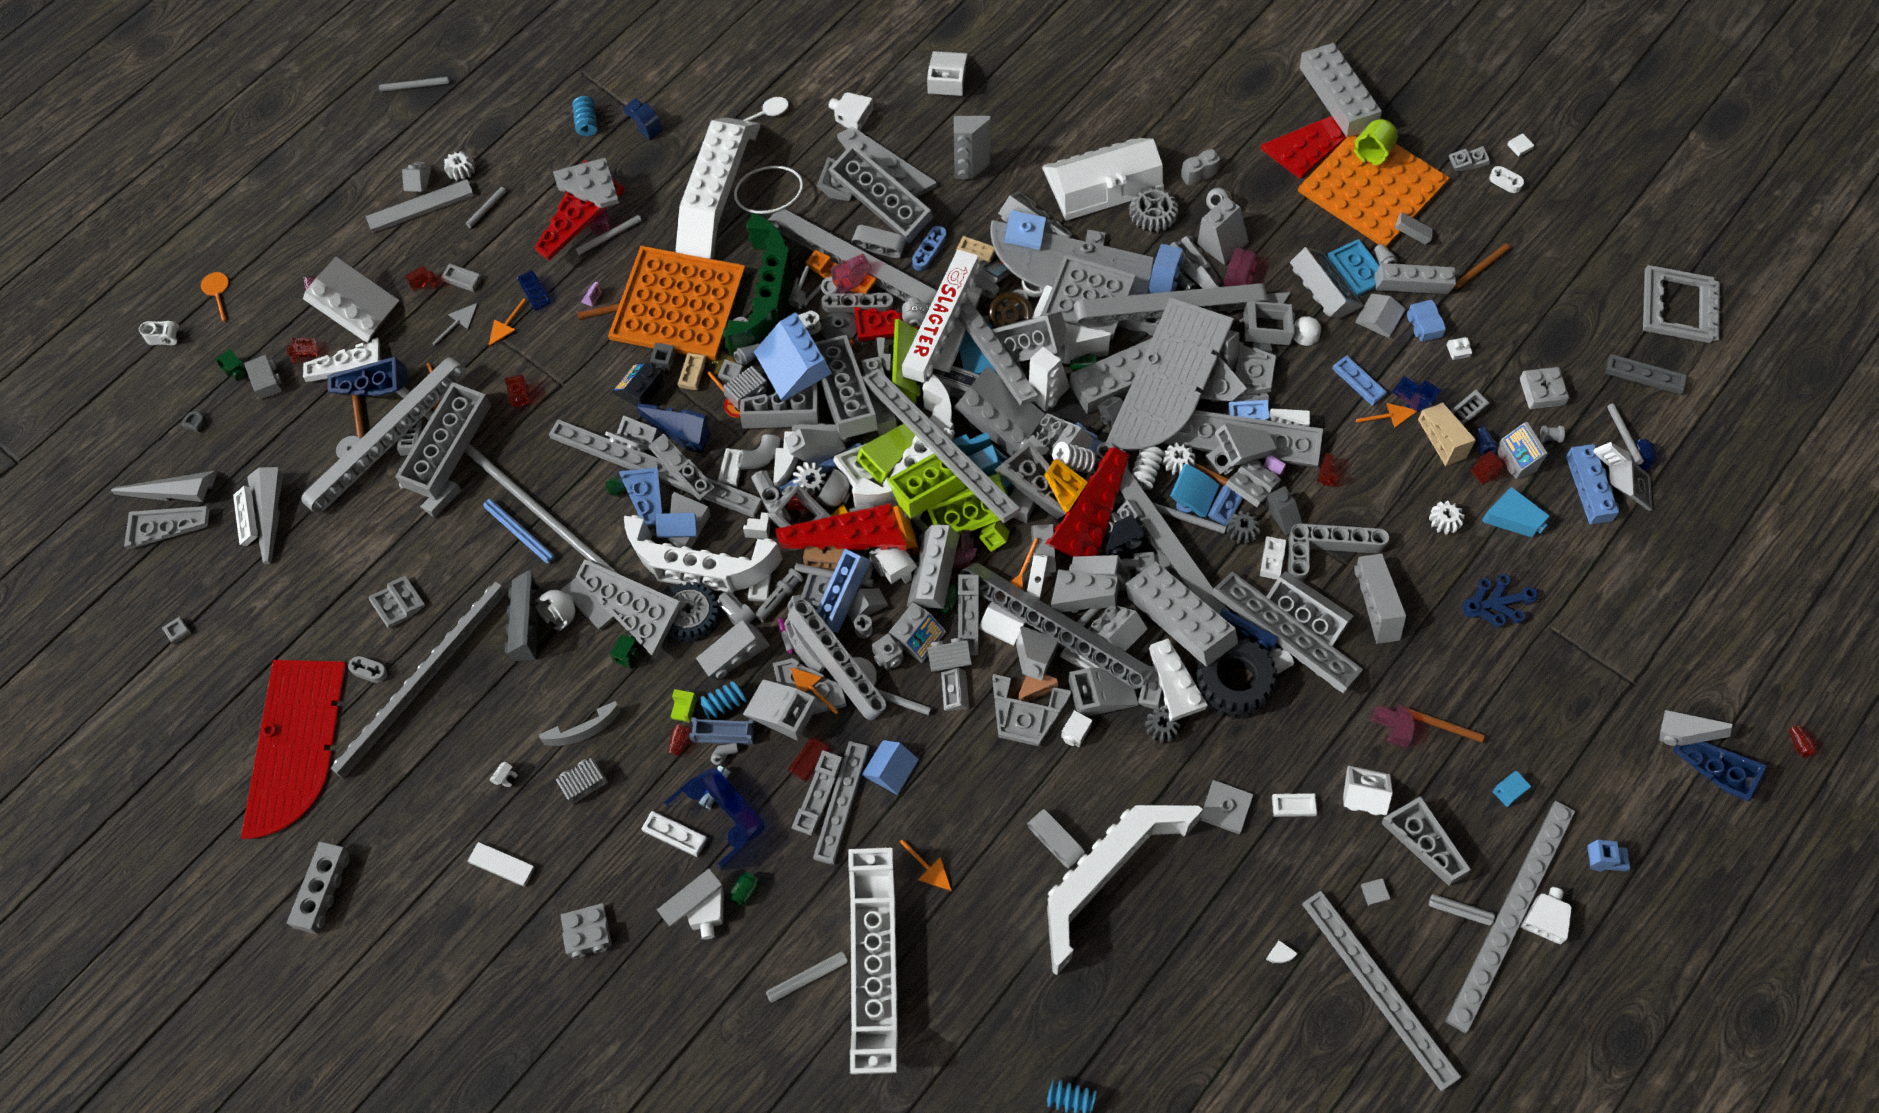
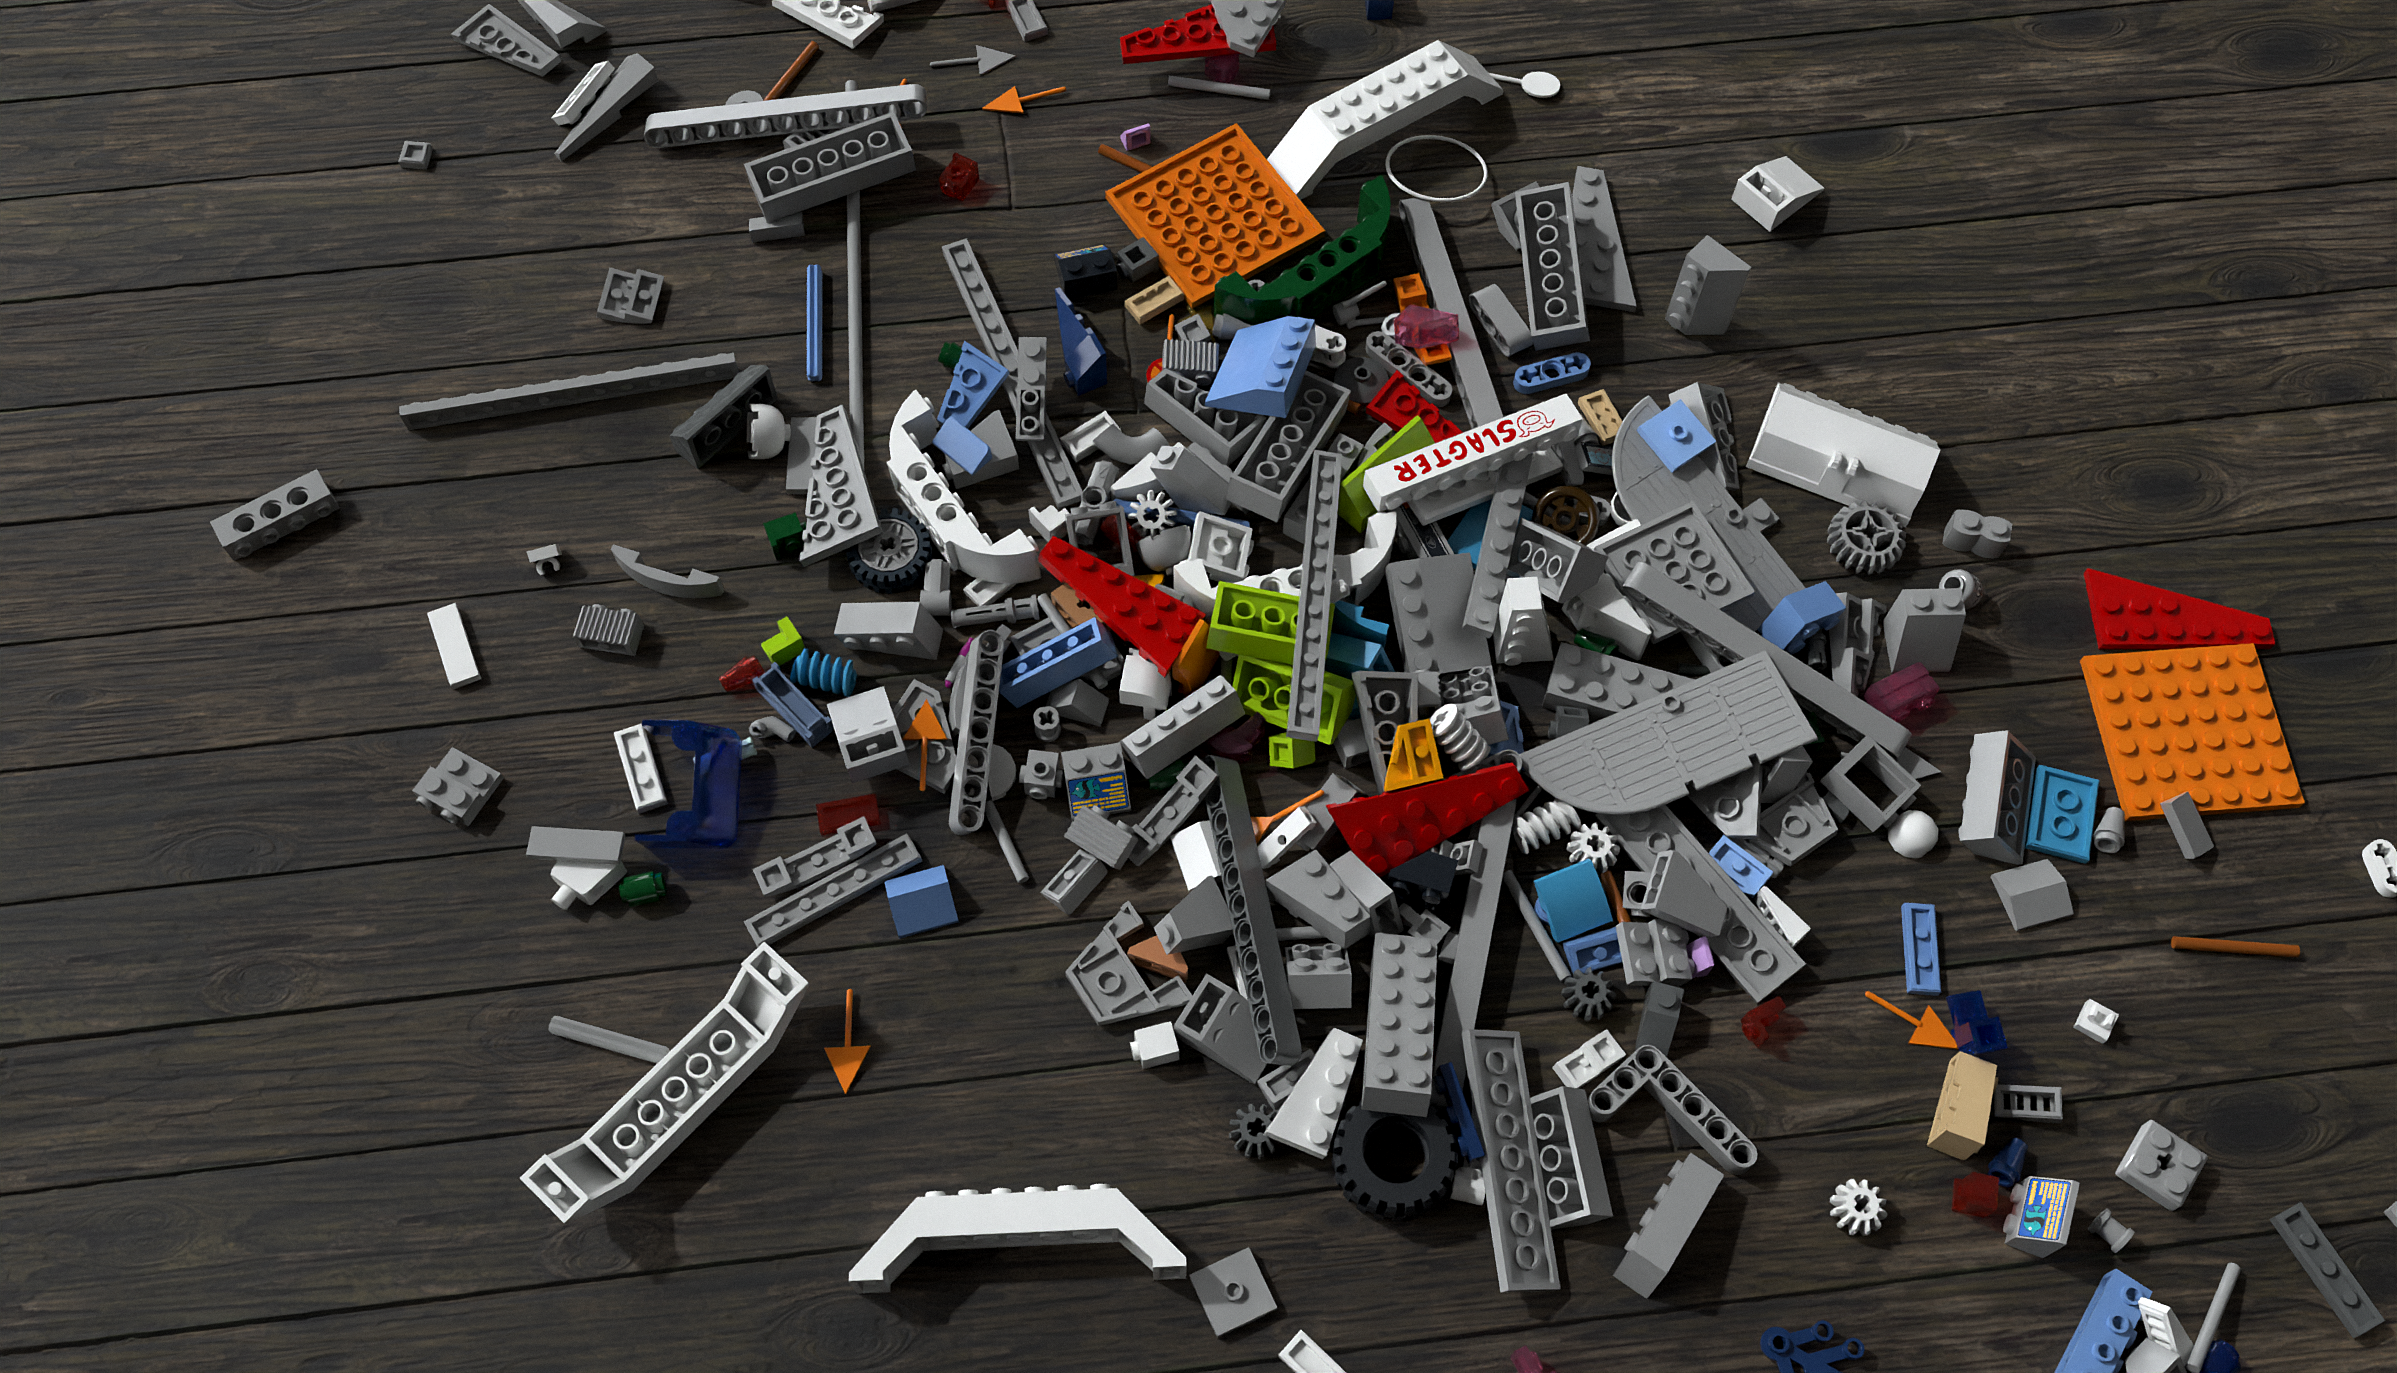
camera: 40 degrees right, 0 degrees up
red door [241,660,346,839] -> none
dark blue wedge [328,357,407,396] -> none
light grey beam [348,656,387,683] -> none
clear blue slope [517,270,551,311] -> none
light grey bracket [605,415,659,452] -> none
white torso [829,93,873,131] -> none
lime slope [856,424,915,486] -> none
light grey head [902,298,926,327] -> none
light grey beam [1027,809,1085,868] -> none
light grey brick [1300,43,1382,137] -> none
lime cylinder [1354,119,1398,165] -> none
light grey brick [1375,263,1456,294] -> none
medium blue brick [1407,300,1446,342] -> none
light grey slope [1449,147,1490,171] -> none
dark azure slope [1482,487,1549,537] -> none

